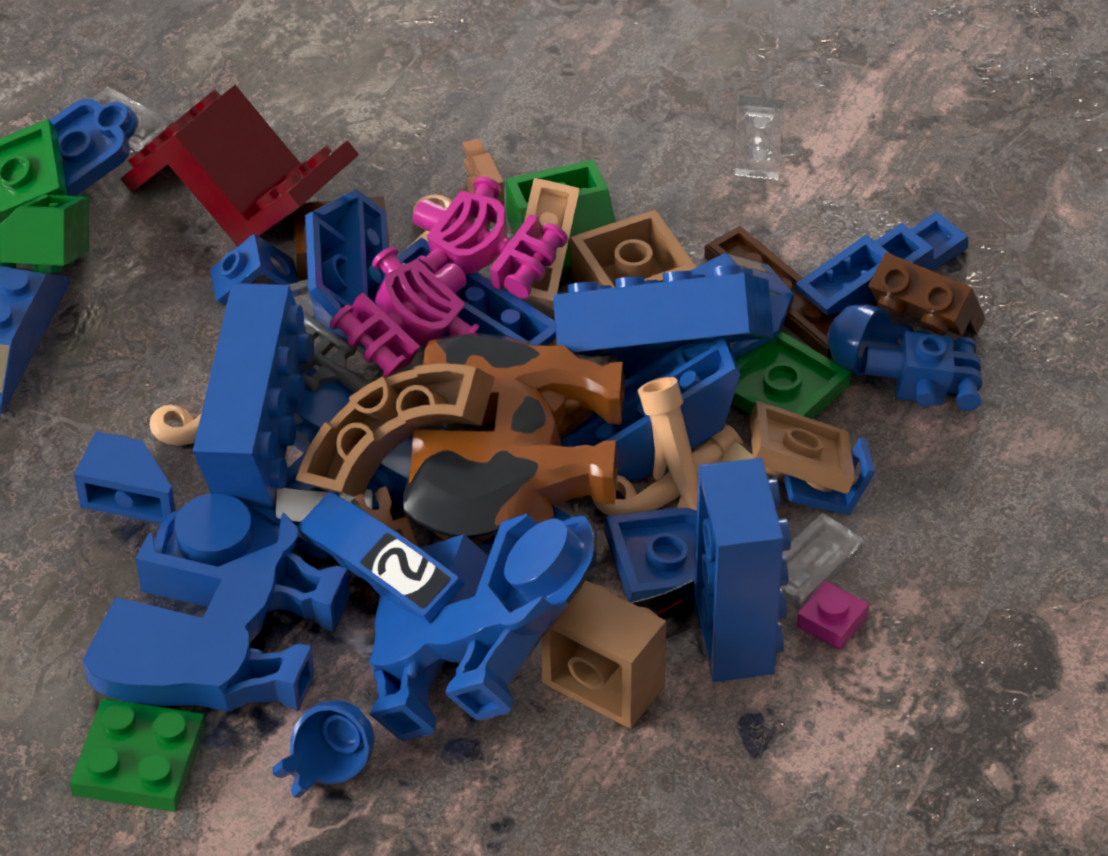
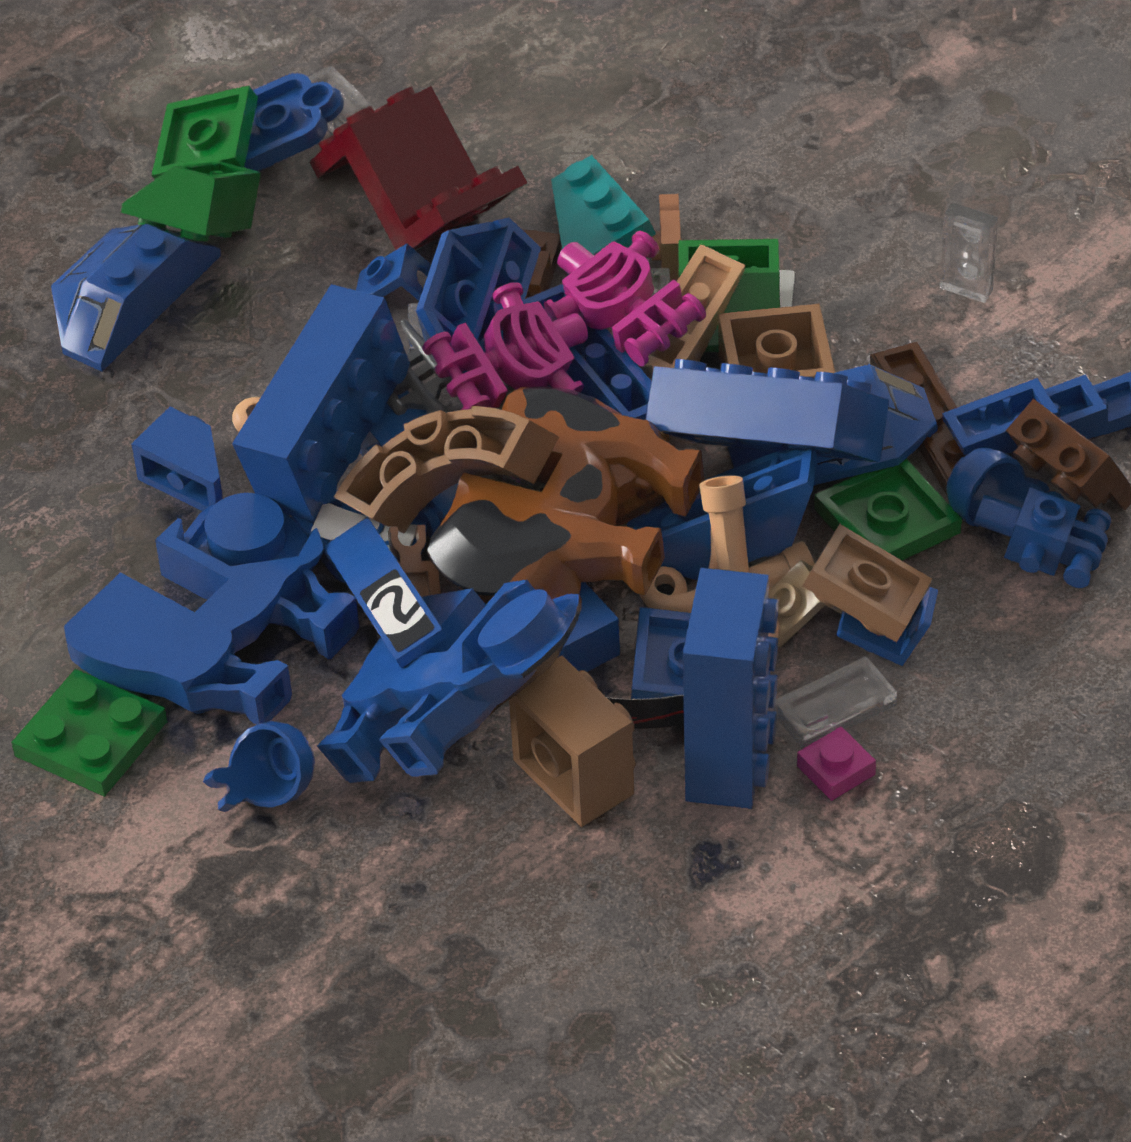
camera: 20 degrees right, 0 degrees up
none -> teal wing [551,155,656,275]

